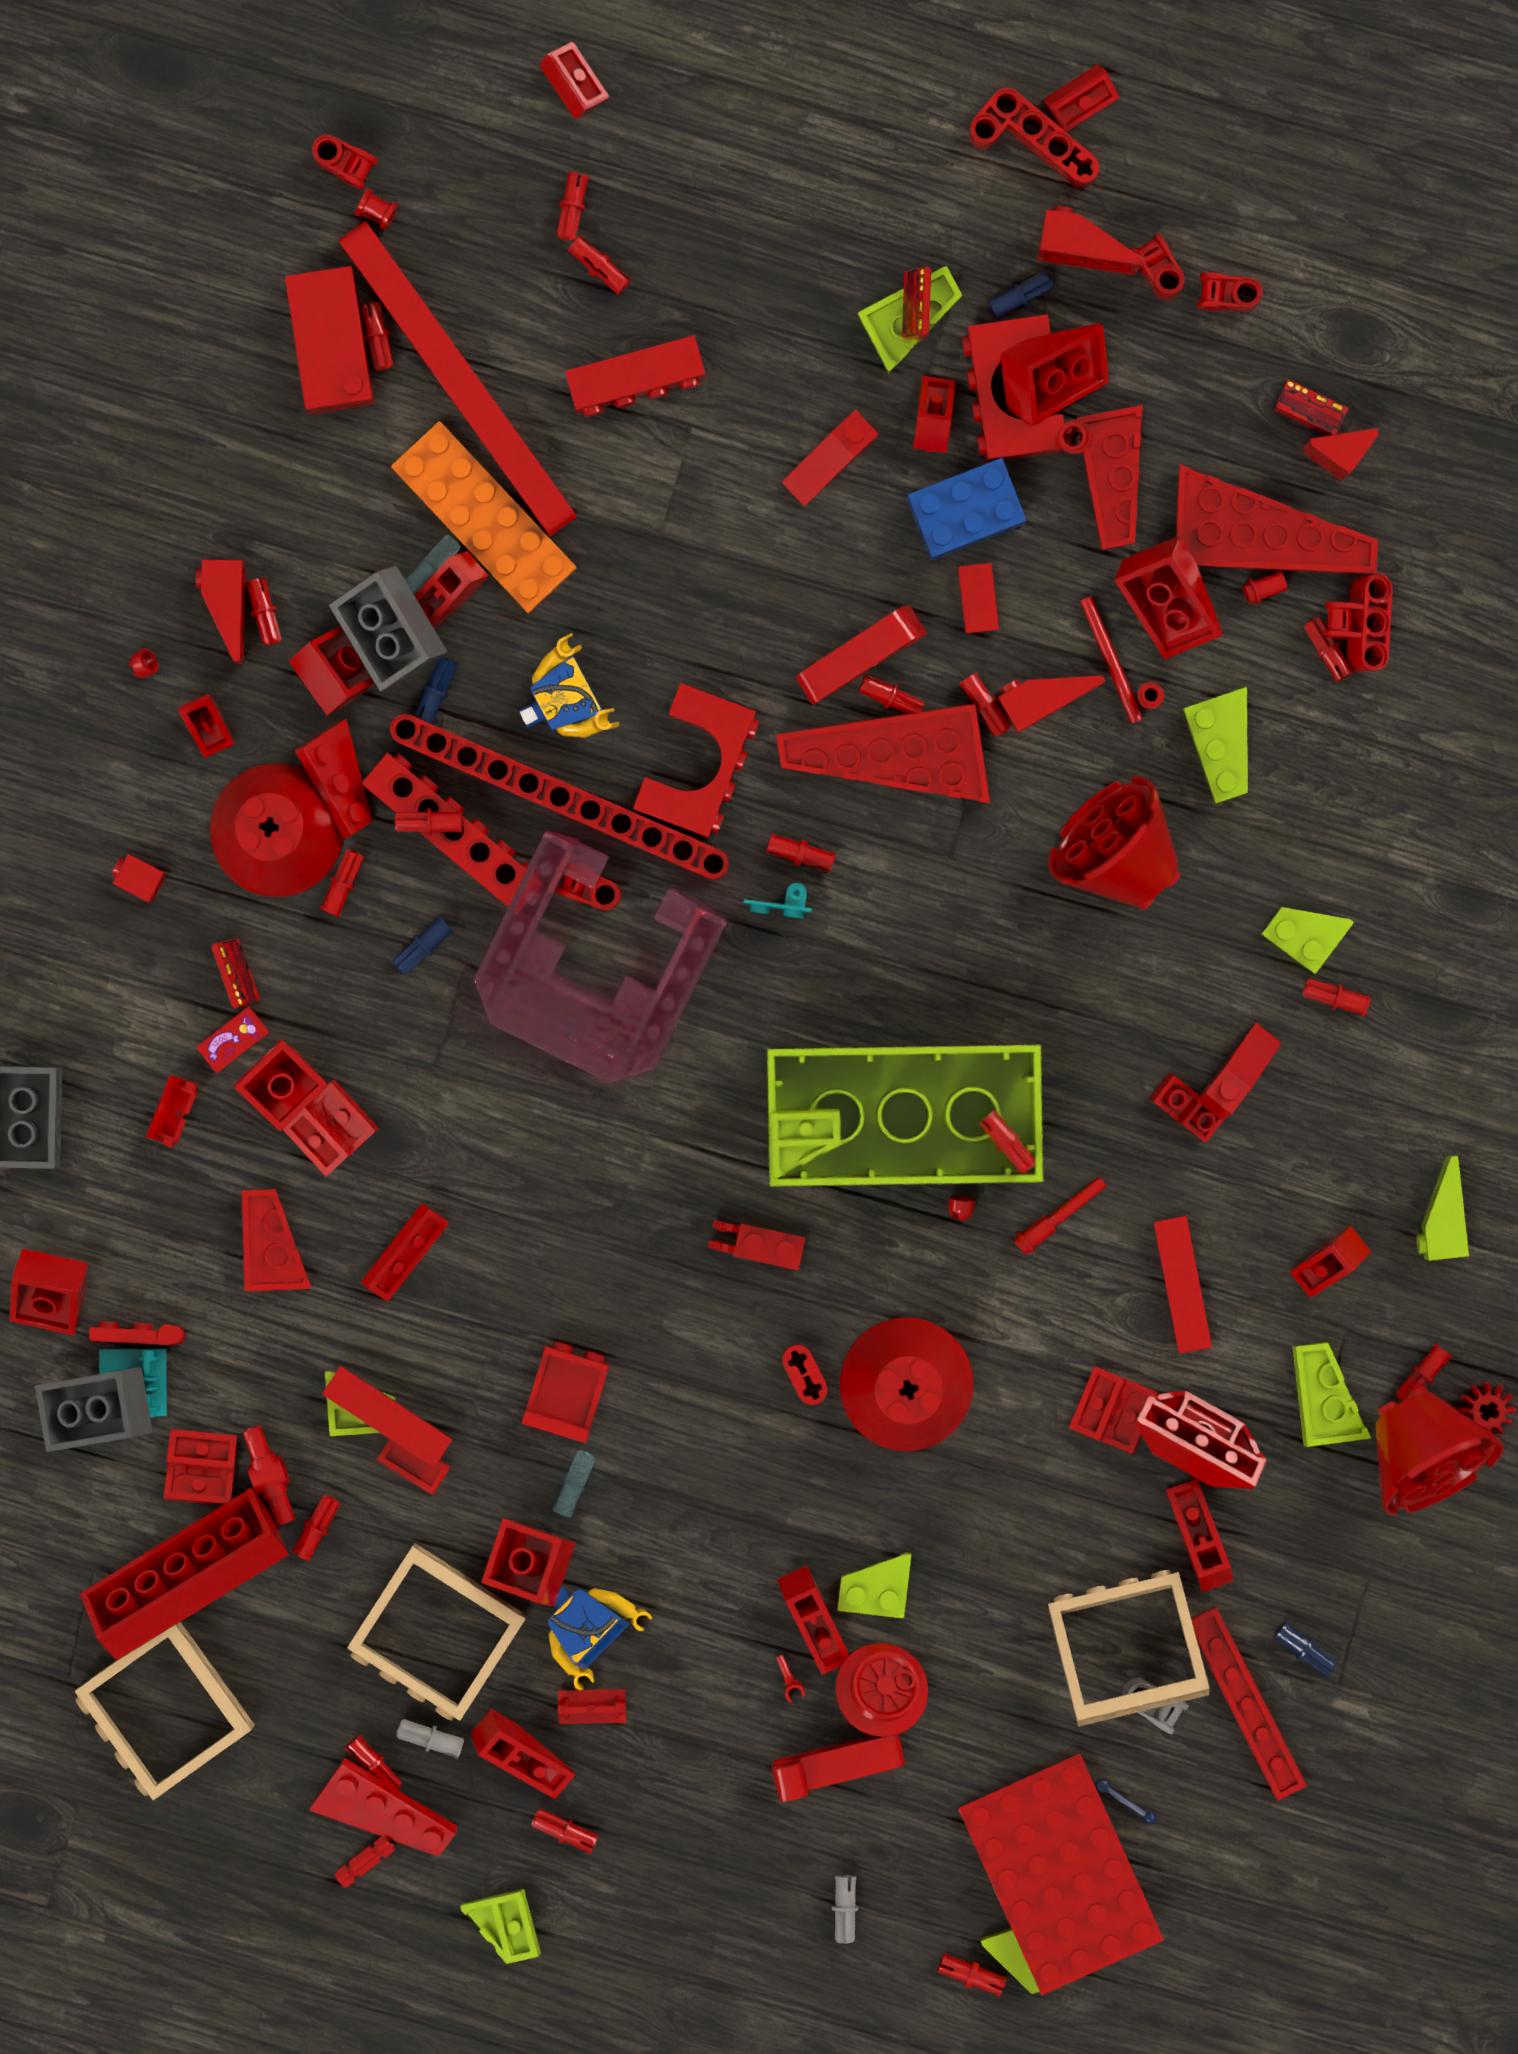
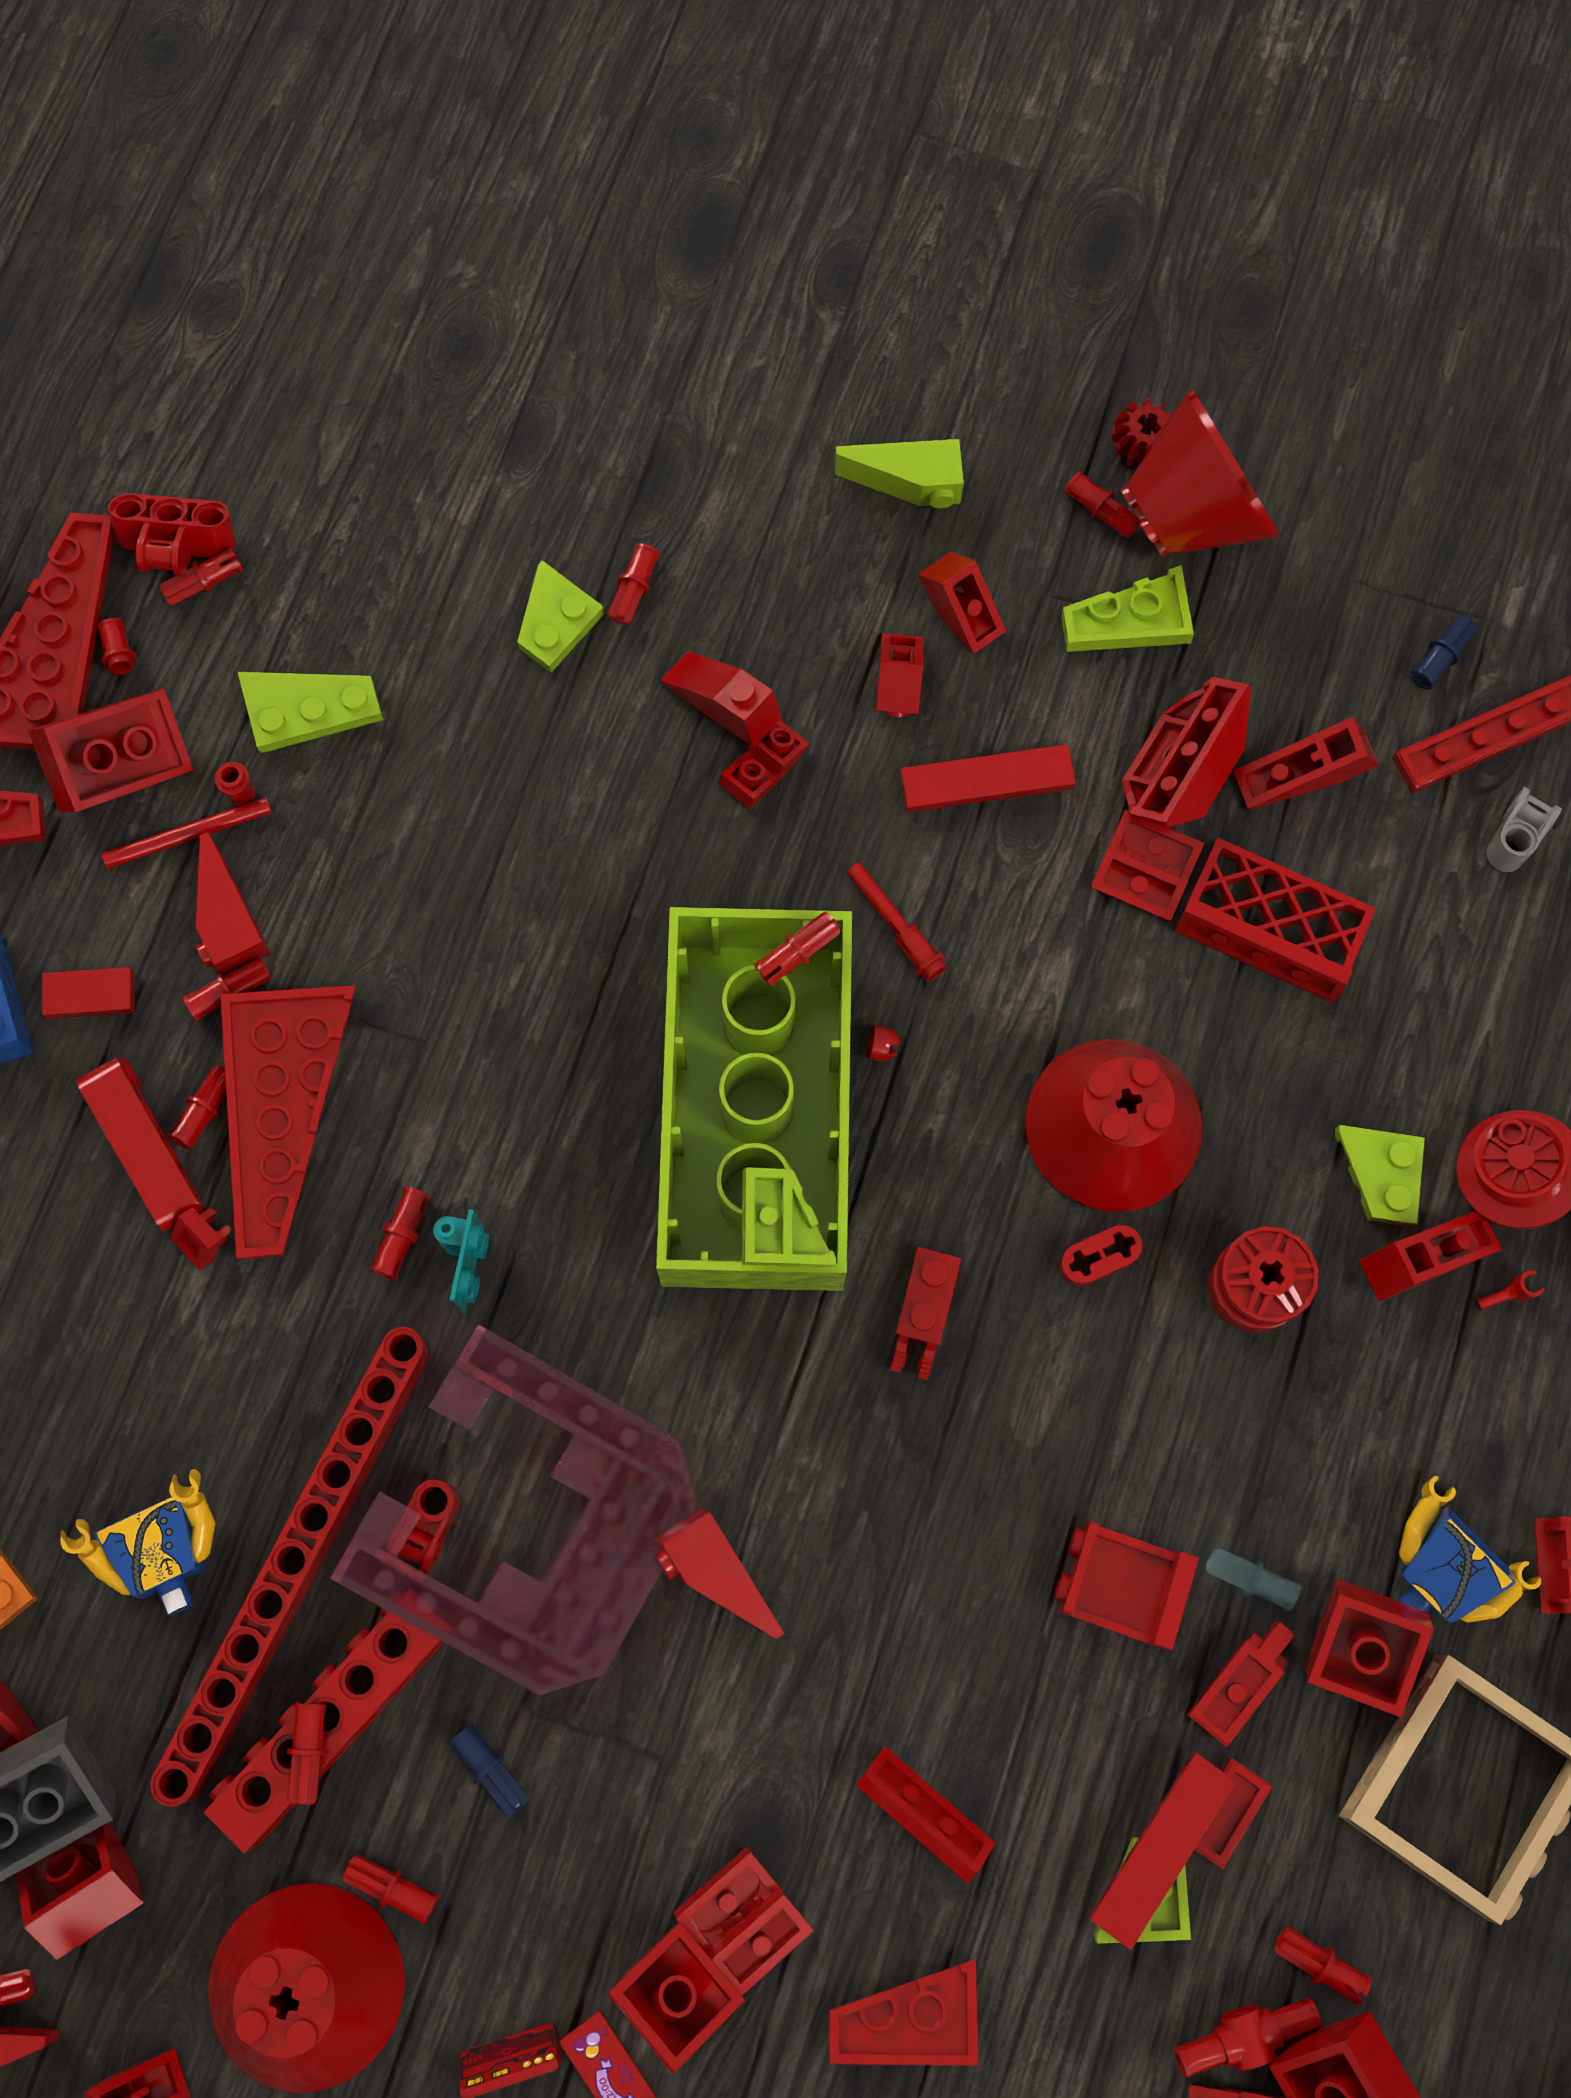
camera: 90 degrees left, 15 degrees down
red wing [295,719,373,838] -> none
dark blue axle [413,658,457,725] -> none
red arch [633,683,760,839] -> none
red cone [1048,776,1180,909] -> none
tan window [1048,1570,1209,1727] -> none
none -> red tile [171,1207,231,1271]
none -> red slope [654,1509,784,1639]
none -> red slope [876,633,924,717]
none -> red fence [1174,838,1376,1003]
none -> red hinge [1186,1622,1295,1747]
none -> red wheel [1208,1226,1319,1333]

